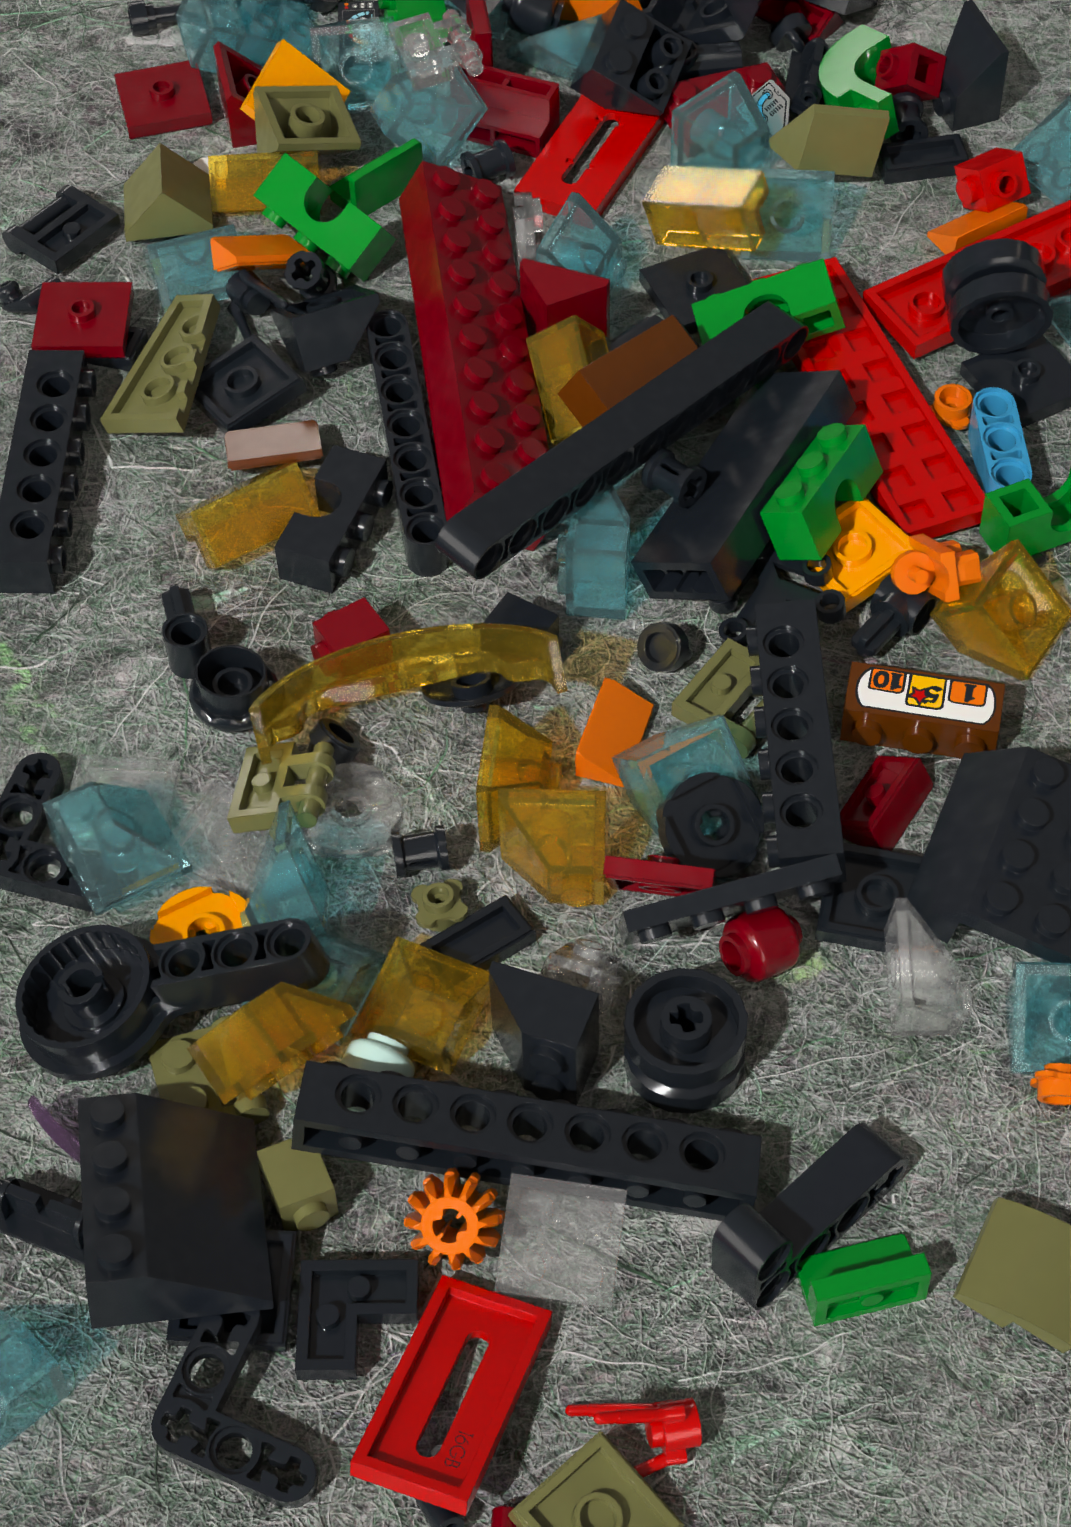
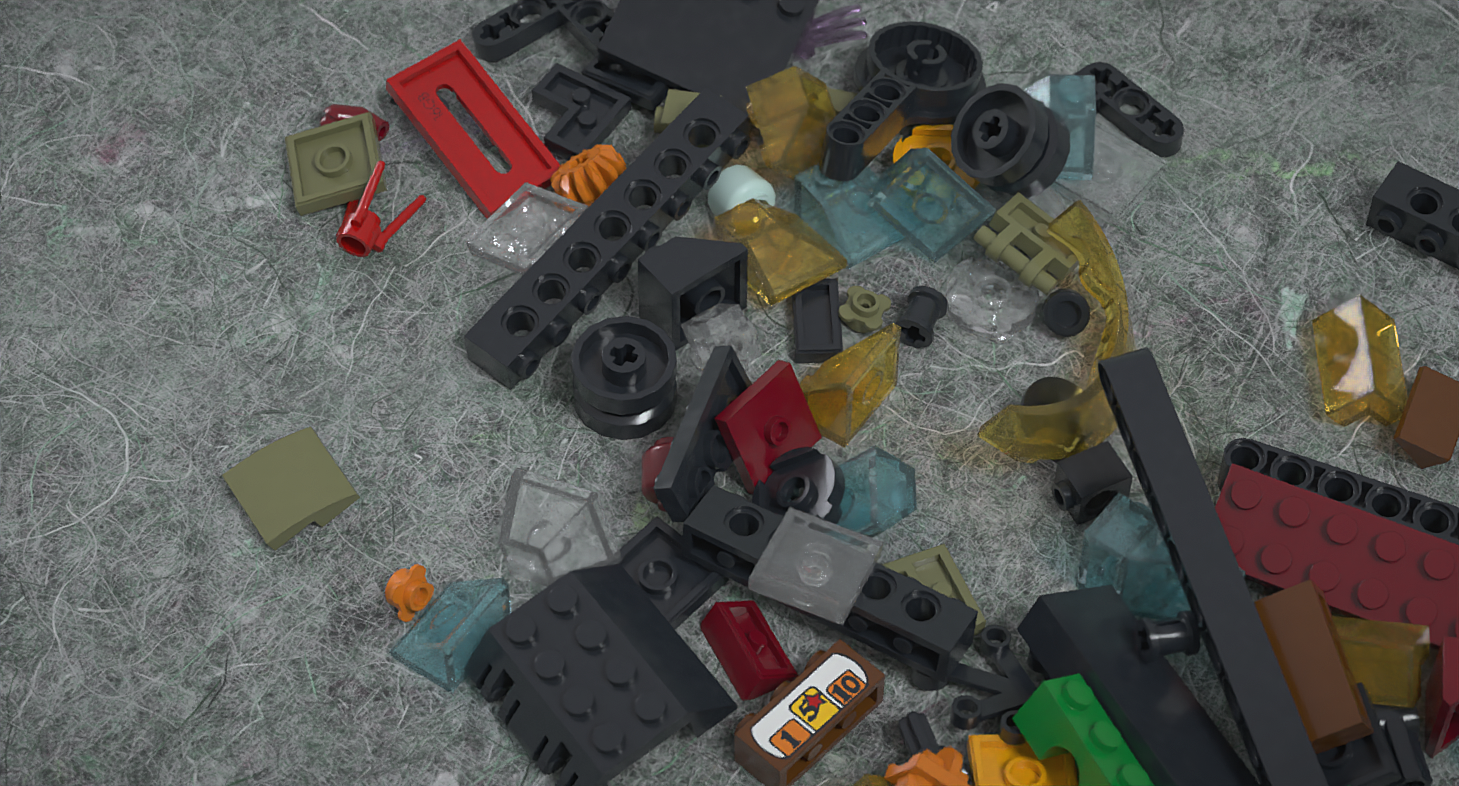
camera: 120 degrees right, 0 degrees up
black axle [161,584,212,679] -> none
black piece [189,645,280,733] -> none
black arch [274,445,393,594] -> none
dark red brick [311,597,393,686] -> none
clear yellow slope [476,705,562,852] -> none
orange slope [575,677,654,788] -> none
black tile [637,622,693,672] -> none
black beam [711,1122,909,1310] -> none
green panel [797,1234,932,1327] -> none
none -> clear plate [748,507,883,625]
none -> black wheel [951,83,1070,199]

